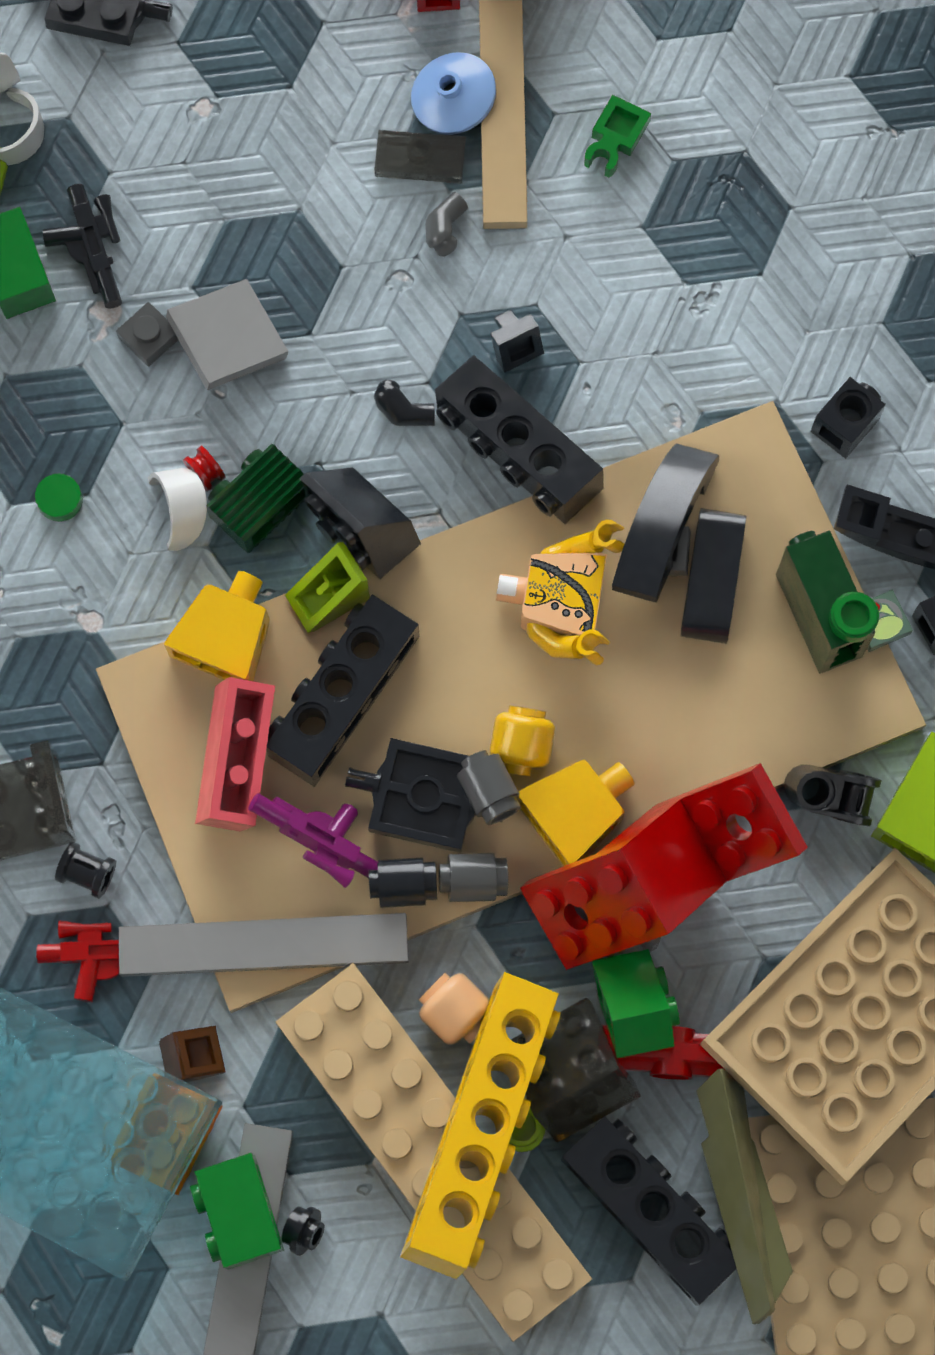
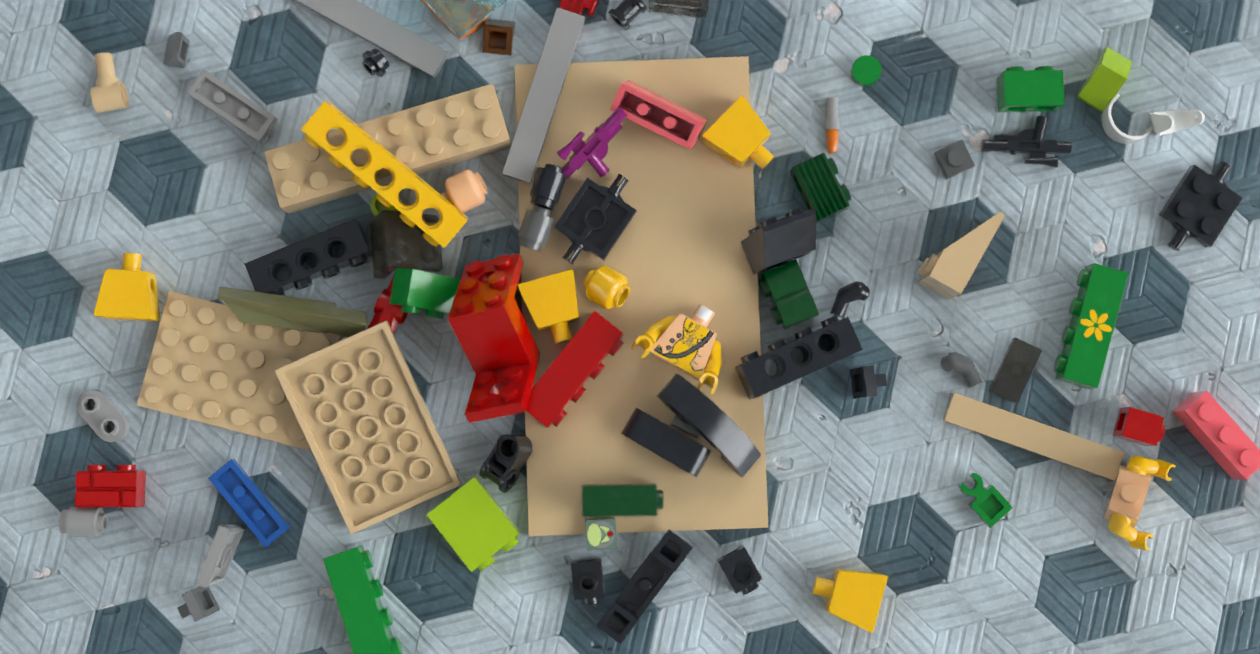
camera: 110 degrees right, 10 degrees up
white helmet [148,468,207,551] -> none
light grey tile [166,279,288,390] -> none
red bush [183,446,226,492] -> none
green brick [190,1152,285,1270] -> none
black brick [266,594,420,787] -> none
lime slope [285,542,370,633] -> none
light blue dish [411,52,496,135] -> none
dark grey brick [457,750,521,825] -> none
green tile [829,592,879,643] -> none
none -> red brick [526,311,624,428]
none -> dark green brick [759,259,819,330]
none -> yellow torso [812,569,888,633]
none -> light grey piece [825,97,840,154]
none -> tan slope [918,212,1005,300]
none -> green brick [1054,263,1129,389]

